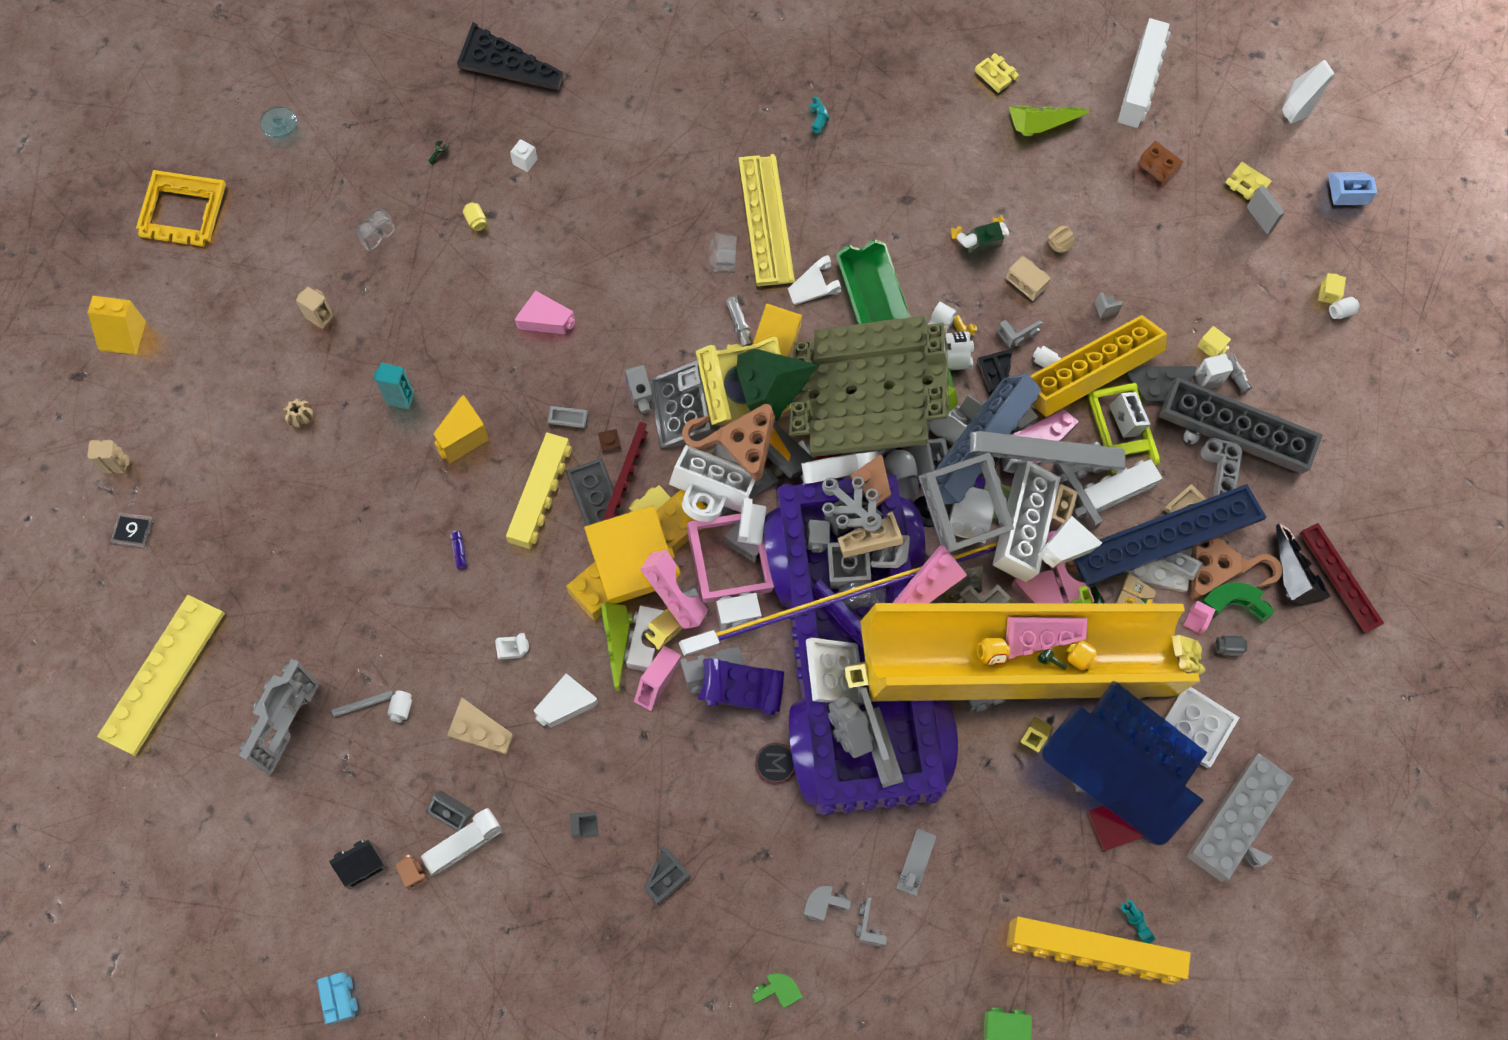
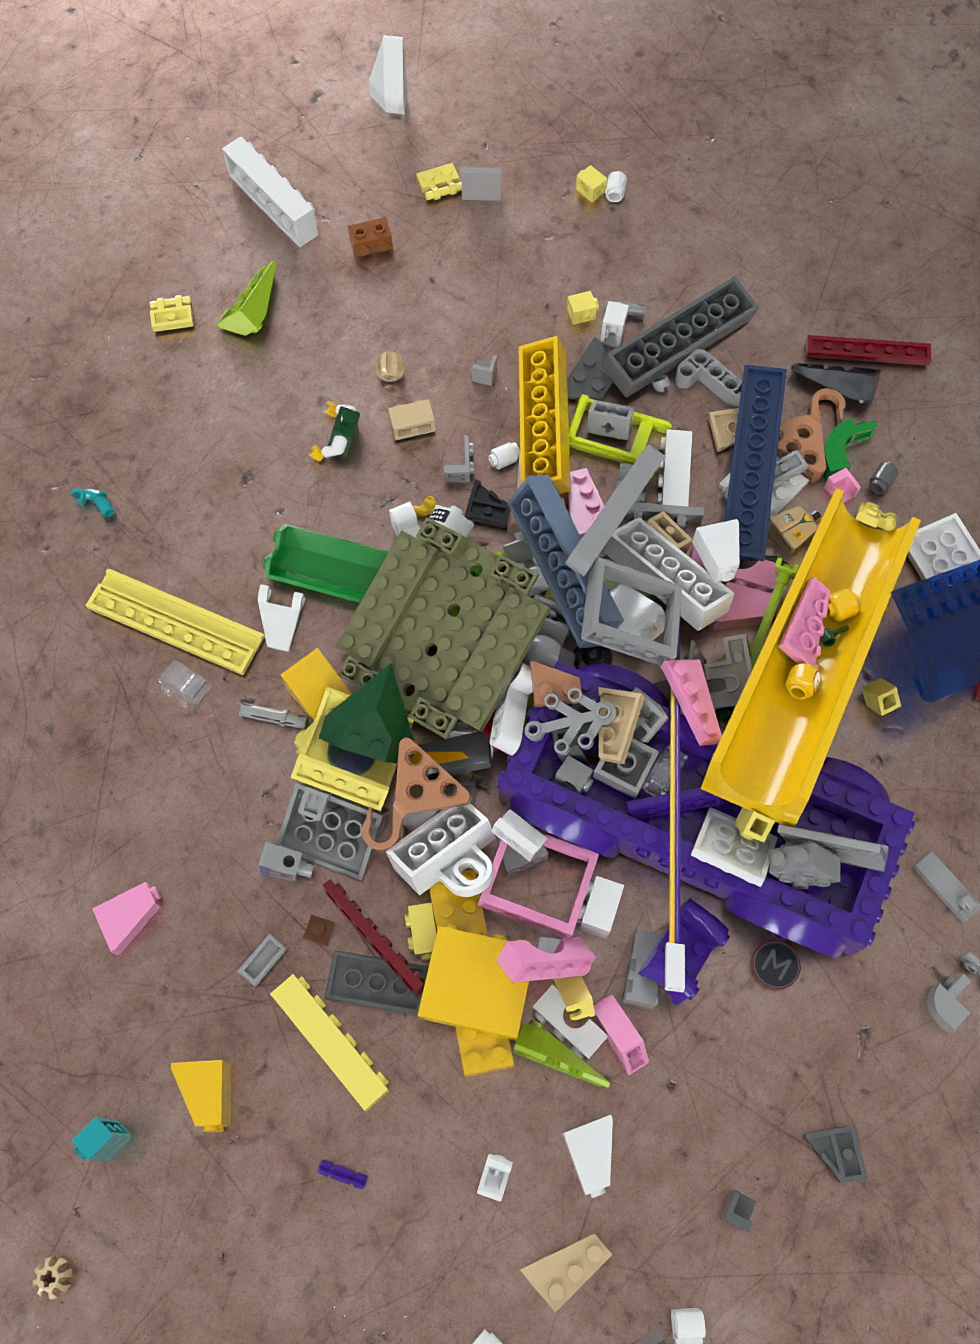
camera: 55 degrees left, 0 degrees up
light blue slope [1328,172,1377,205] -> none

